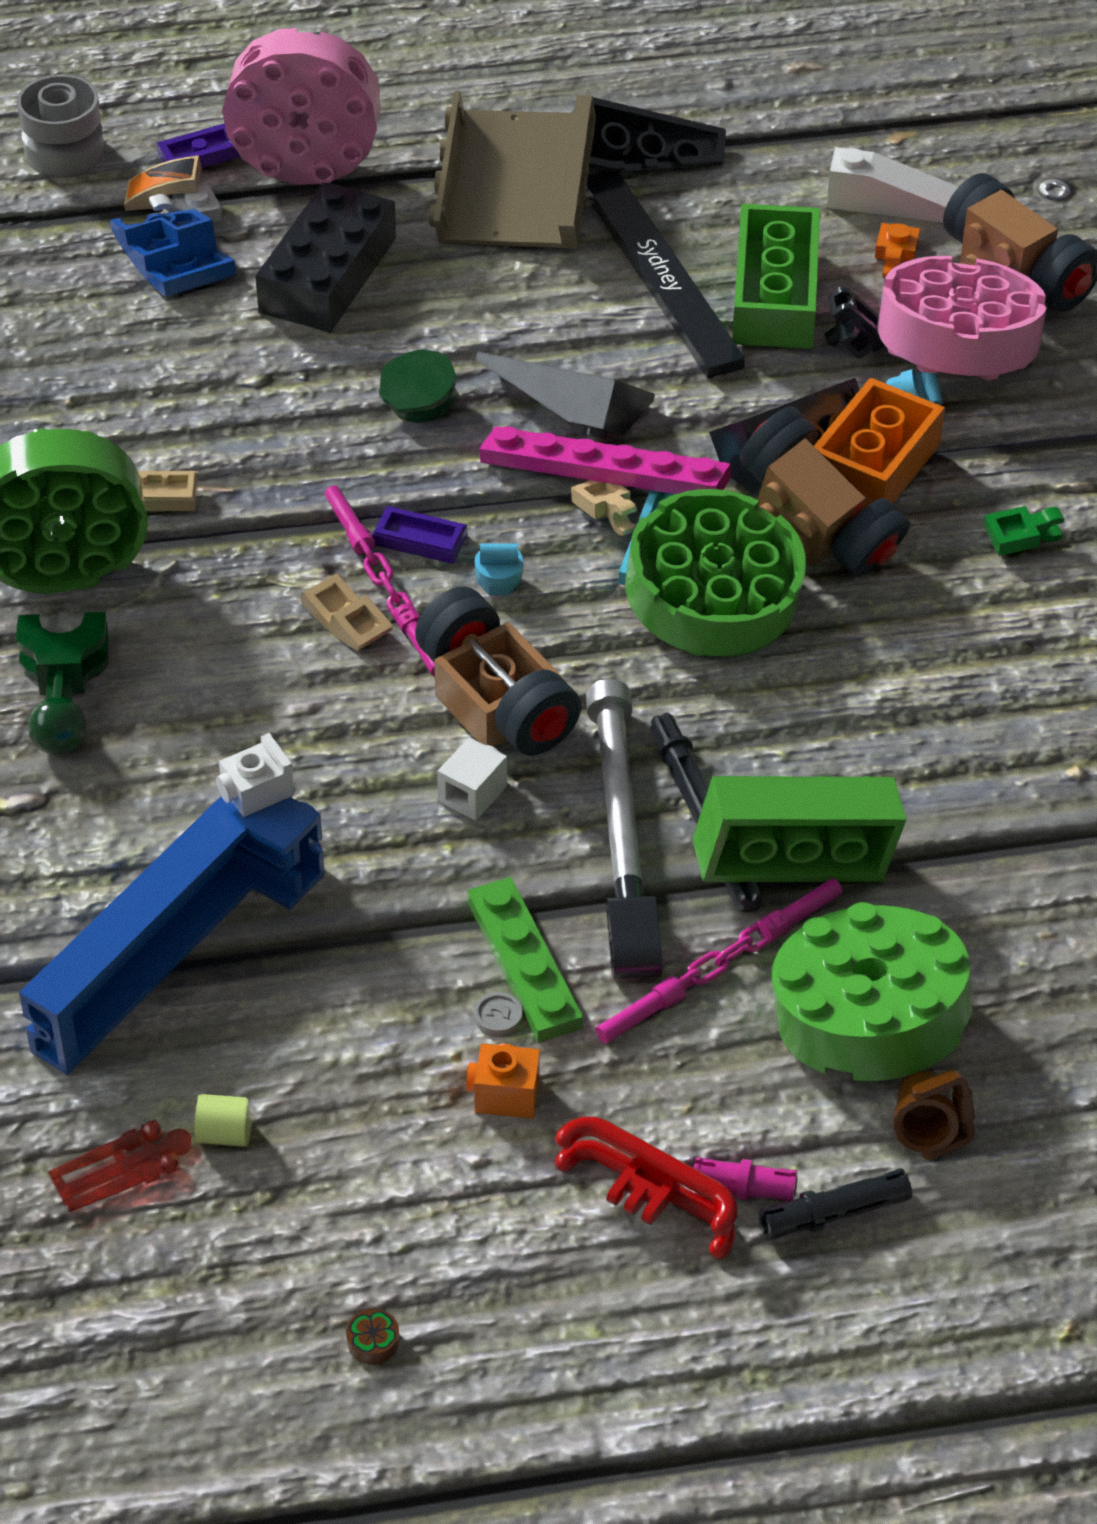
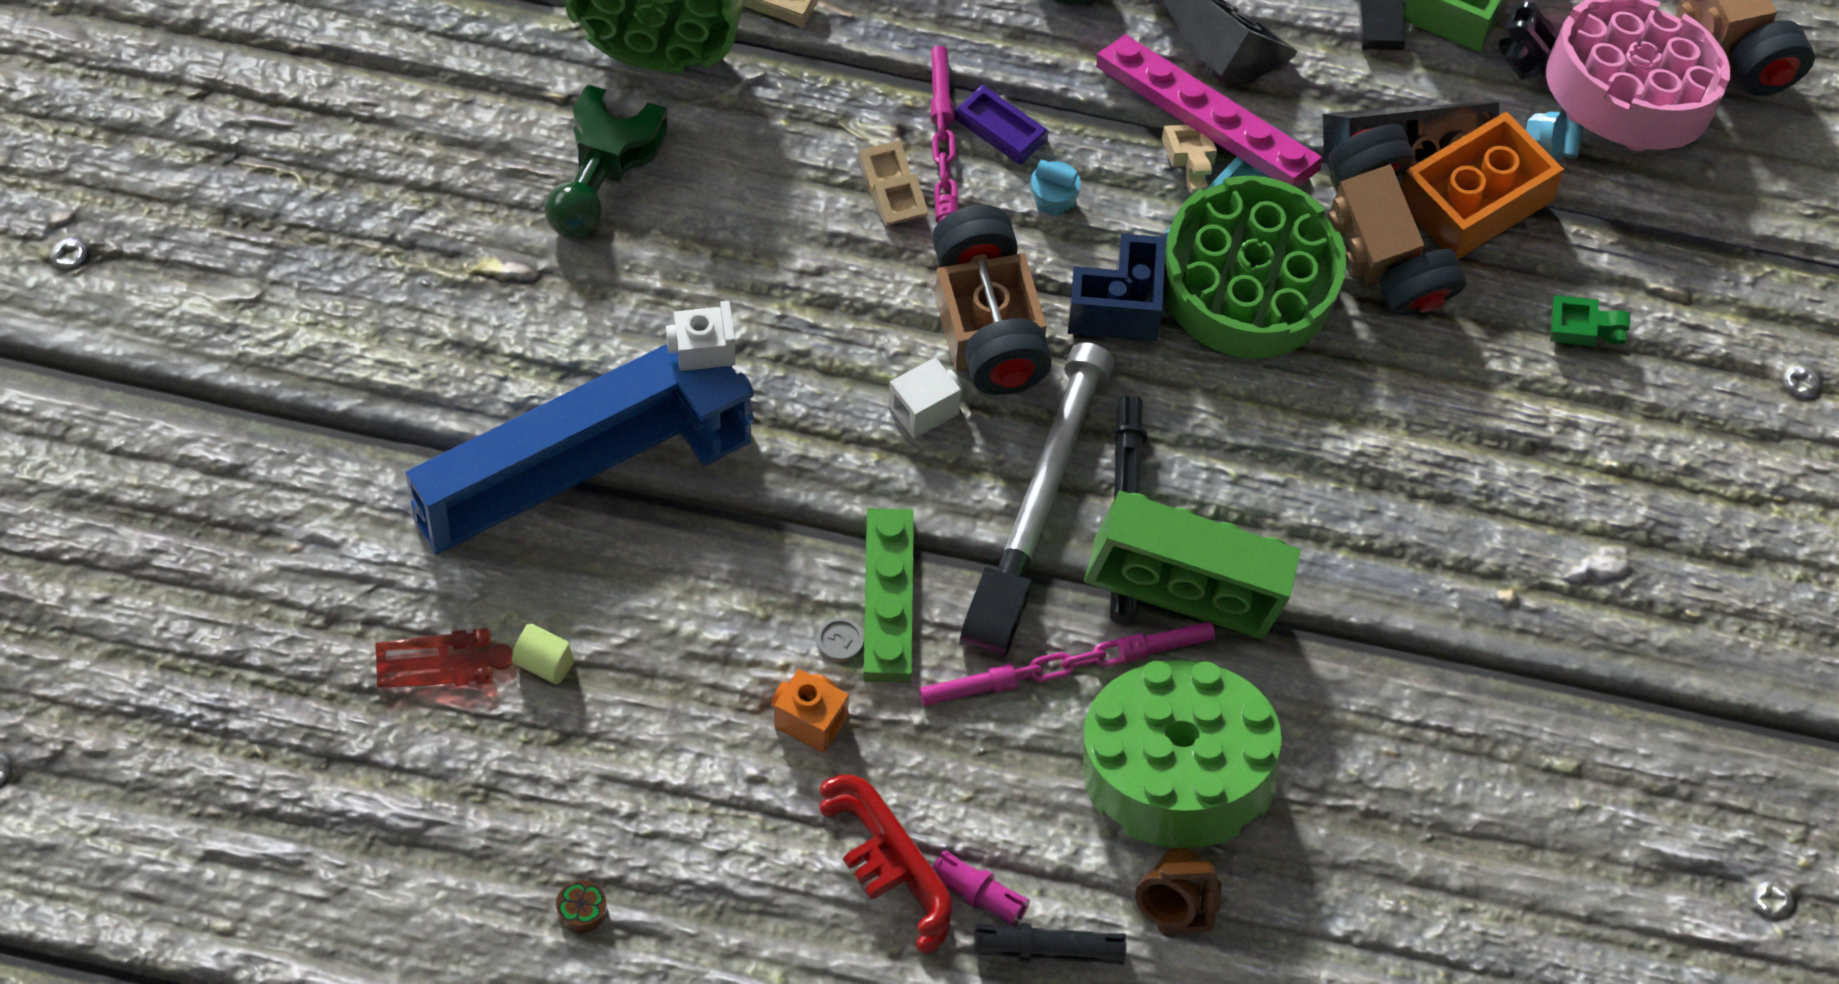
camera: 20 degrees right, 10 degrees up
none -> dark blue brick [1067,233,1166,342]

